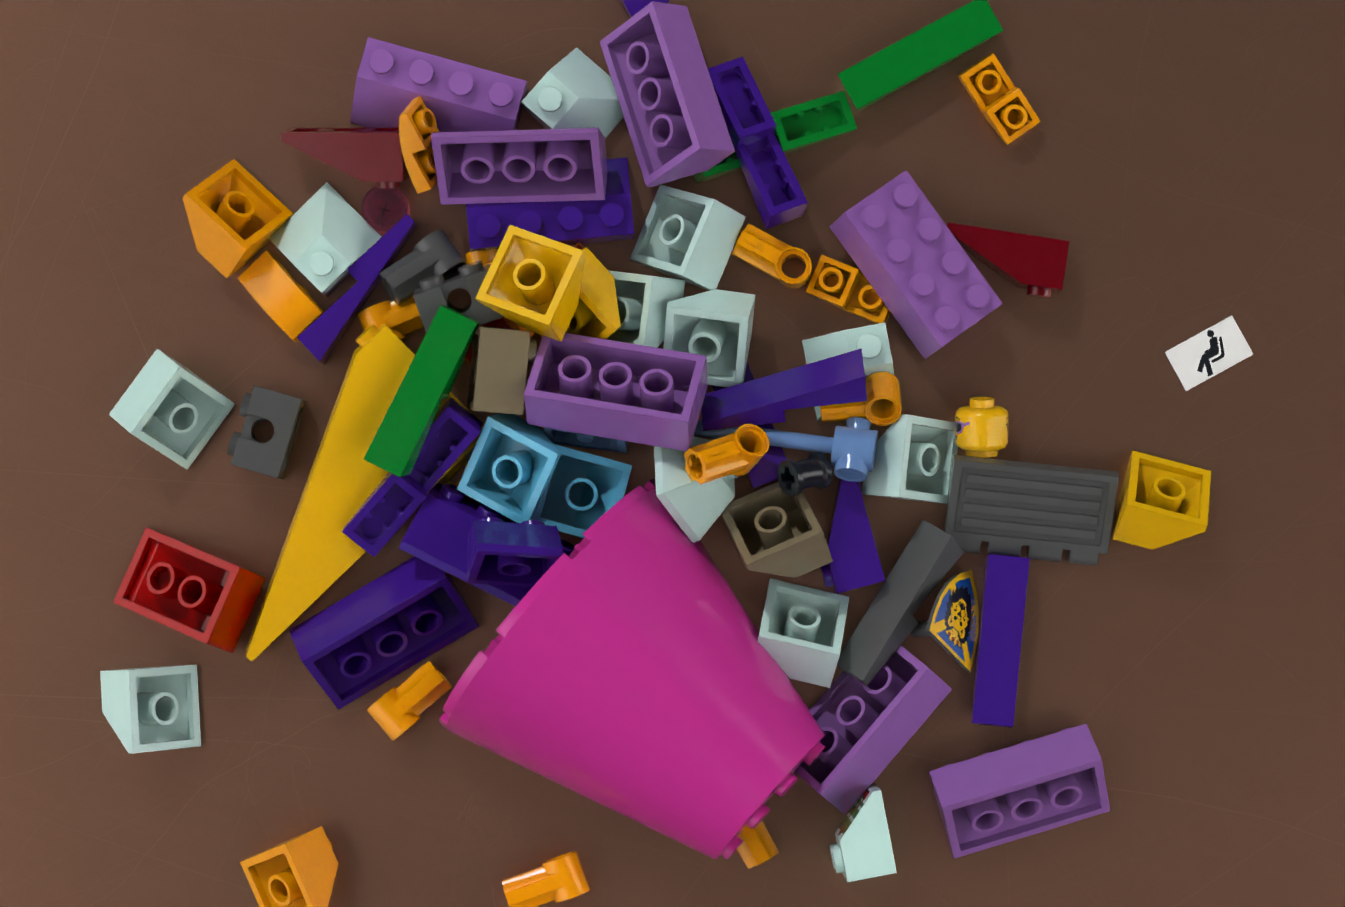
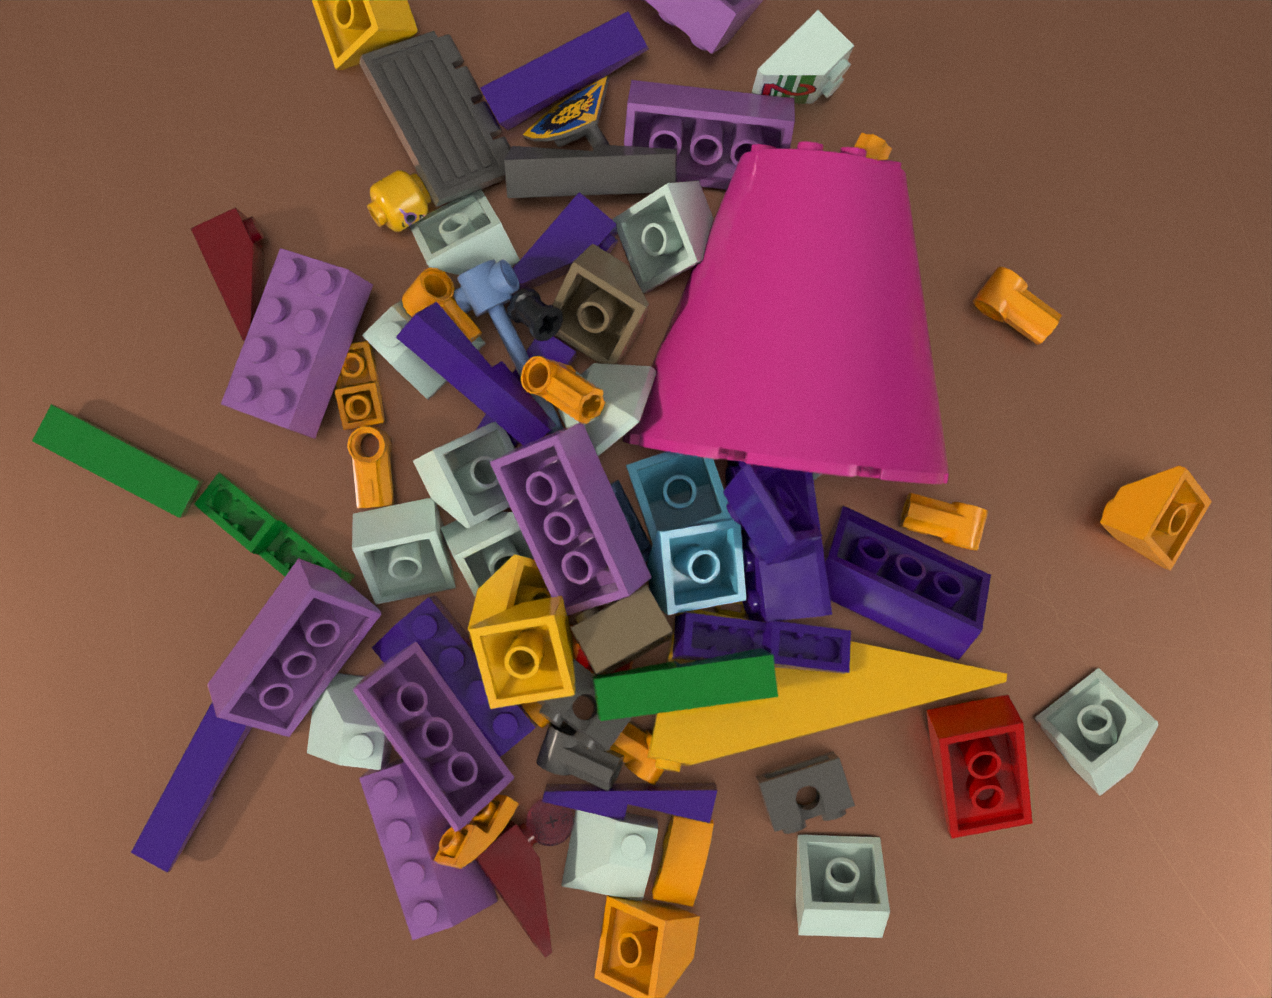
camera: 125 degrees left, 0 degrees up
dark purple slope [708,57,808,229] -> none
light orange slope [957,53,1041,145] -> none
white sticker [1165,315,1253,391] -> none

